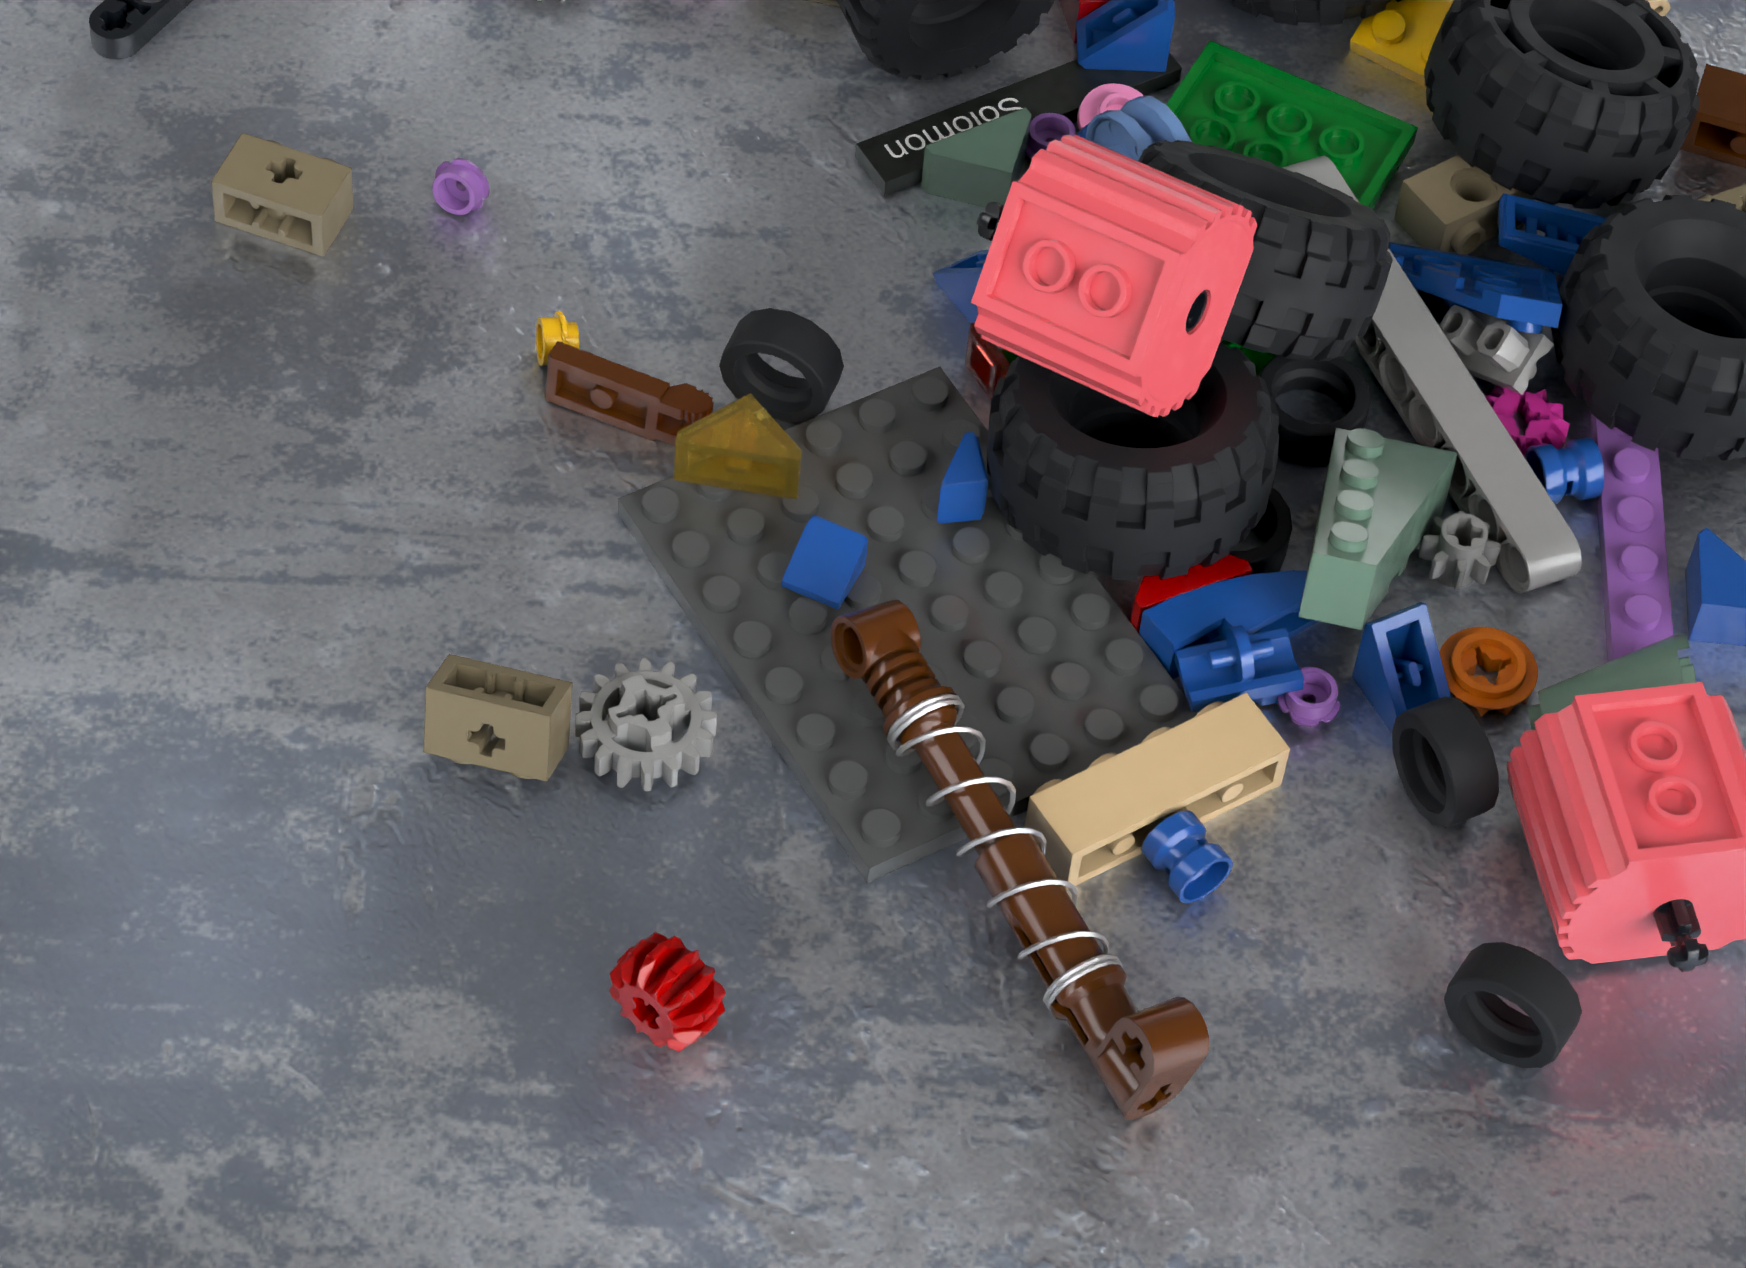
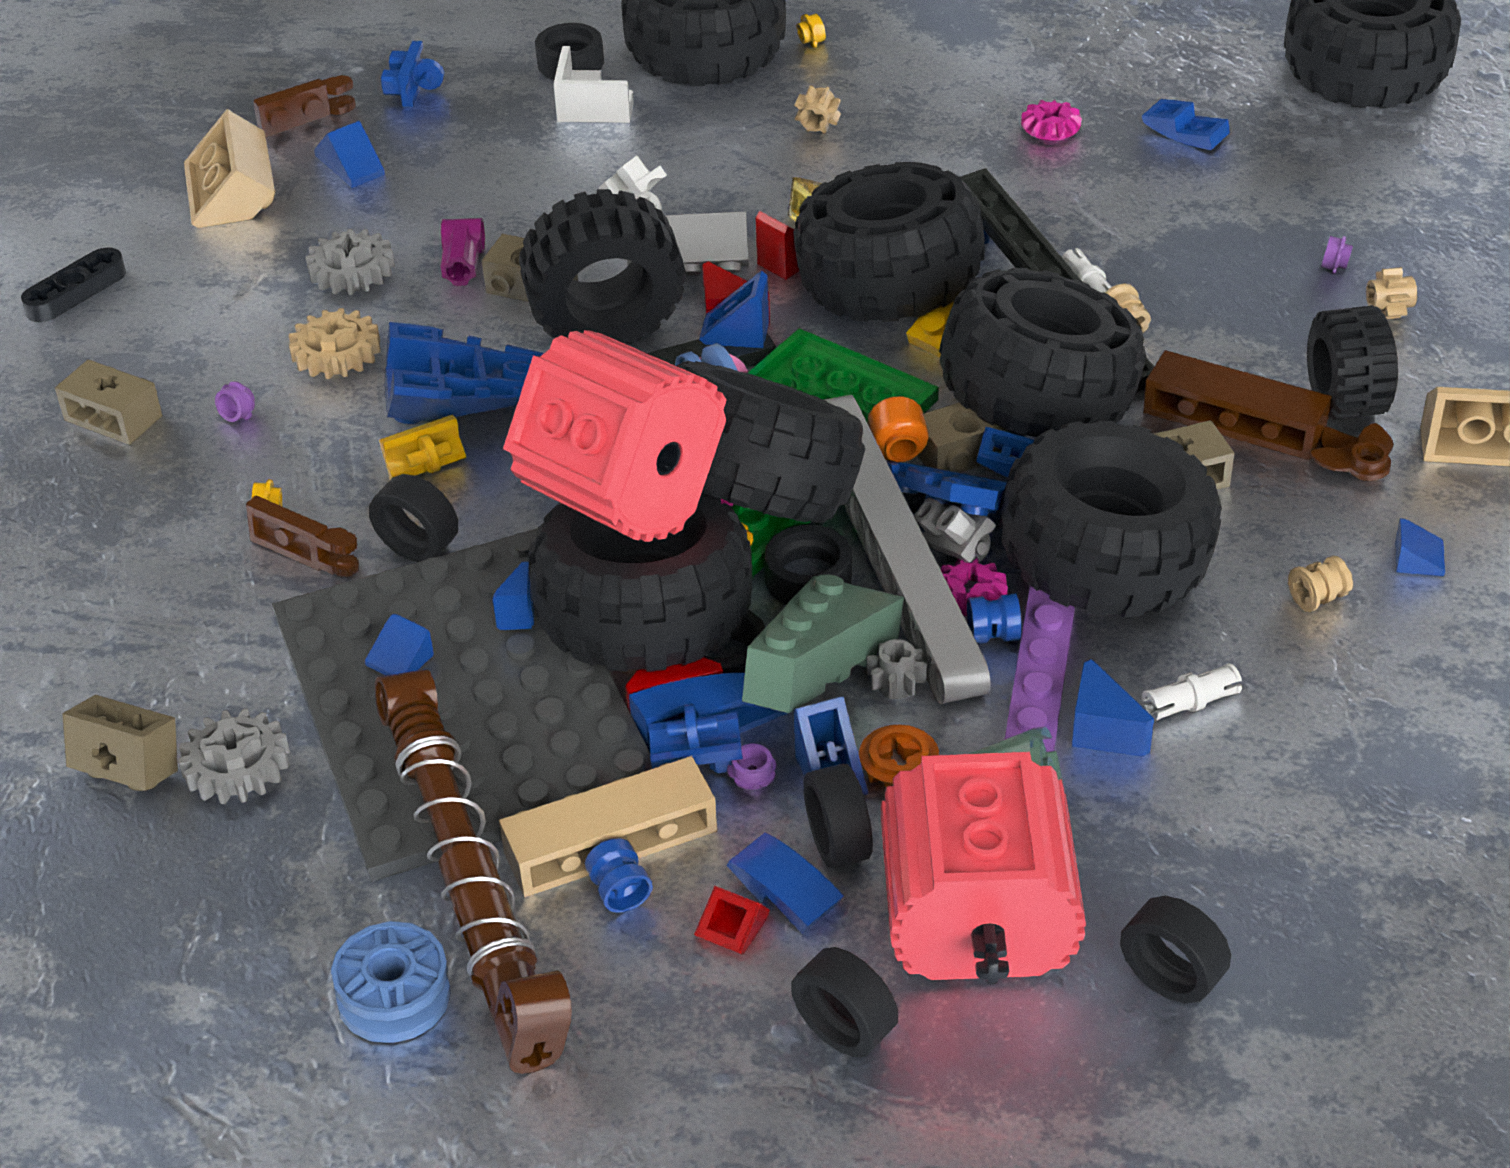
camera: 15 degrees right, 10 degrees down
red gear [609,932,726,1052] -> none
clear yellow slope [674,393,802,499] -> none
none -> tan gear [289,308,381,379]
none -> medium blue wheel [331,921,451,1043]
none -> yellow hips [379,415,467,480]
none -> blue wedge [384,322,544,424]
none -> red slope [694,886,770,955]
none -> blue slope [726,832,844,934]
none -> orange head [867,396,929,462]

